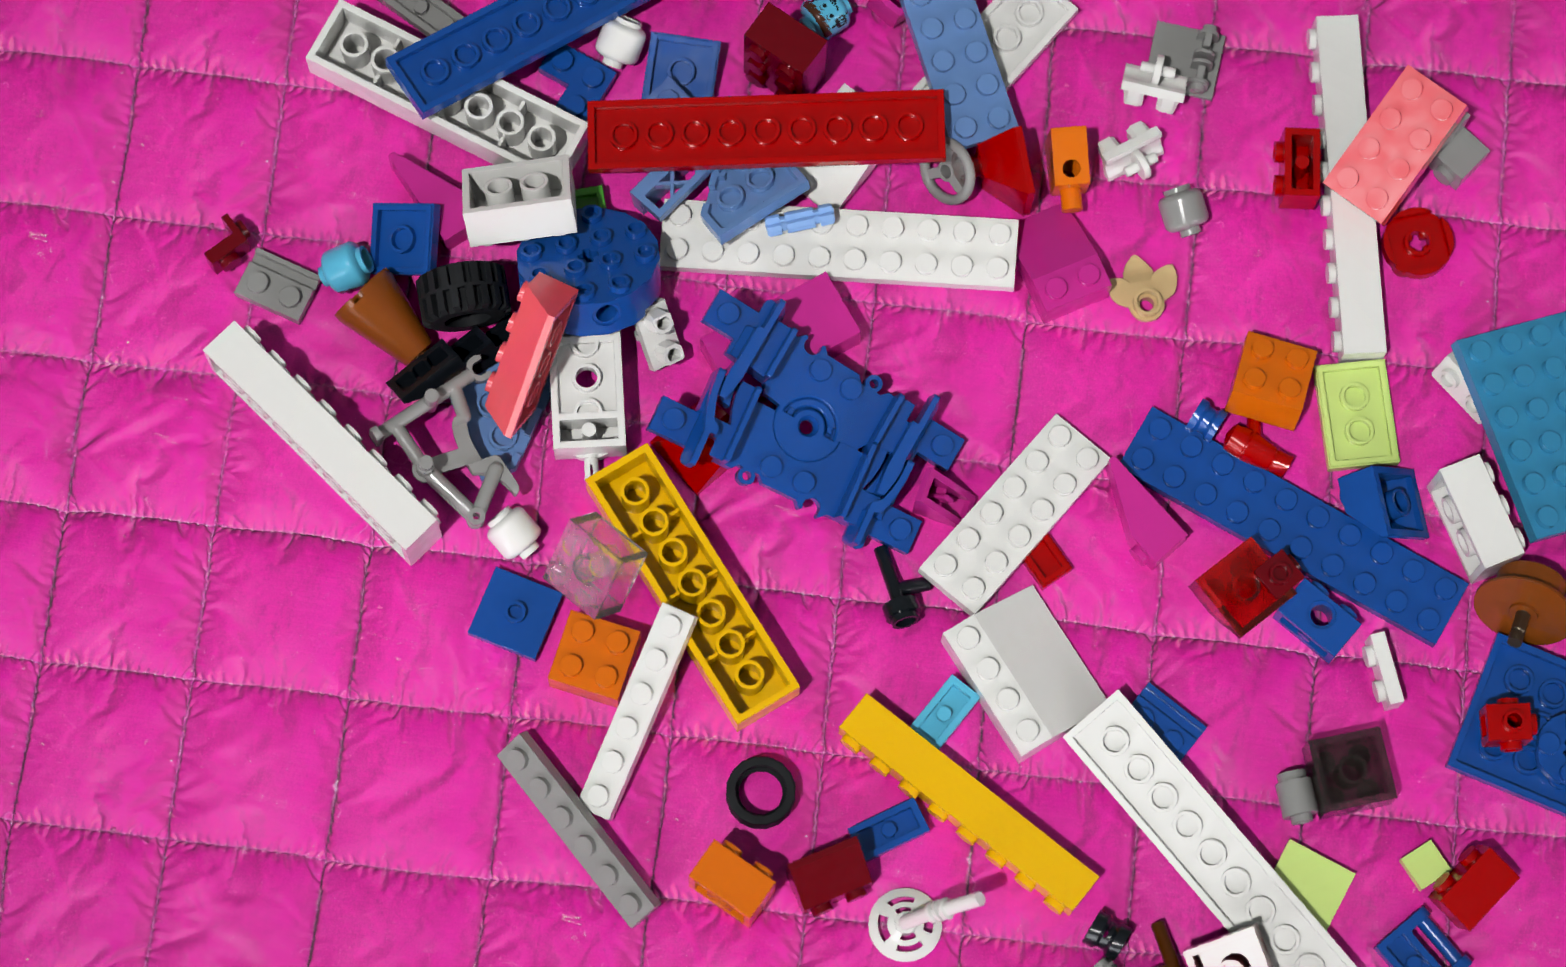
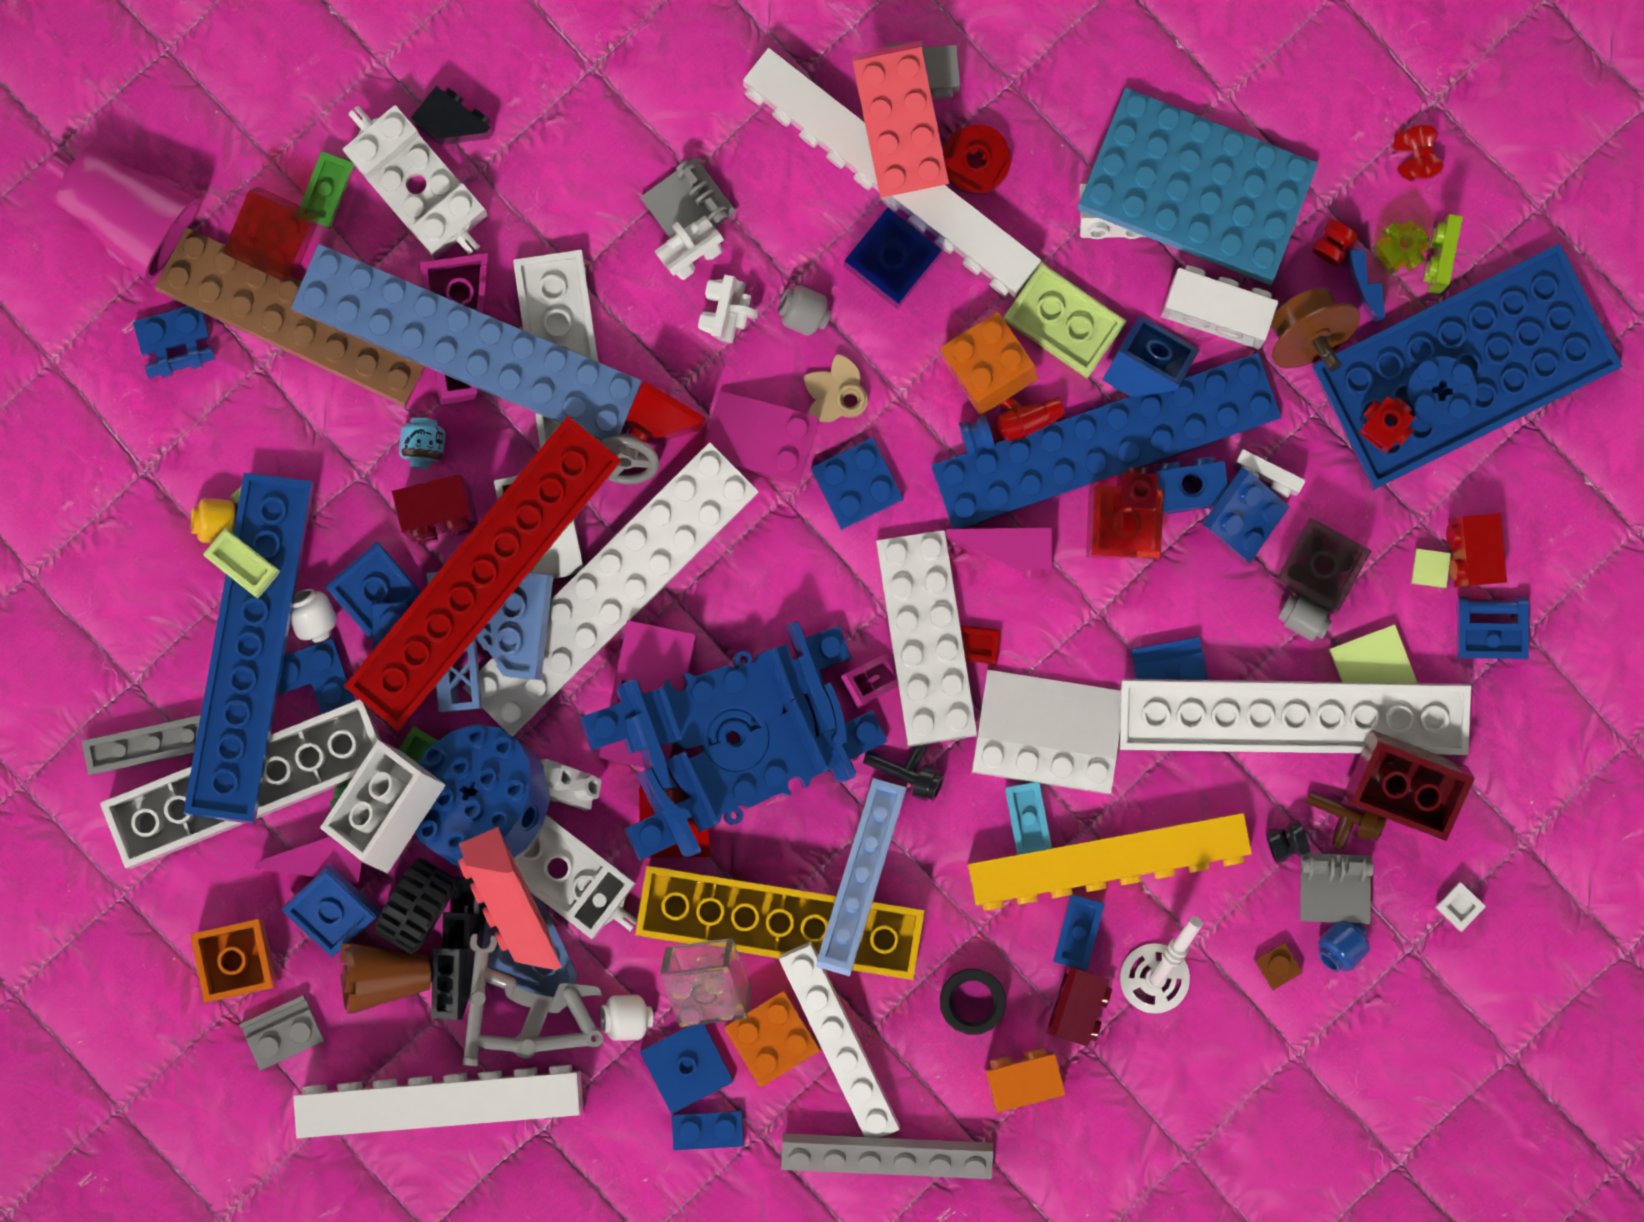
camera: 45 degrees left, 10 degrees up
dark red bracket [204,213,251,275] -> none
medium azure head [318,241,374,294] -> none
light blue axle [765,203,835,237] -> none
orange torso [1044,125,1090,213] -> none
red brick [1273,127,1320,210] -> none
none -> orange brick [190,919,278,1003]
none -> blue plate [671,1111,744,1150]
none -> blue plate [811,437,904,531]
none -> light blue plate [816,778,907,976]
none -> clear blue brick [844,207,942,310]
none -> blue plate [1202,468,1290,563]

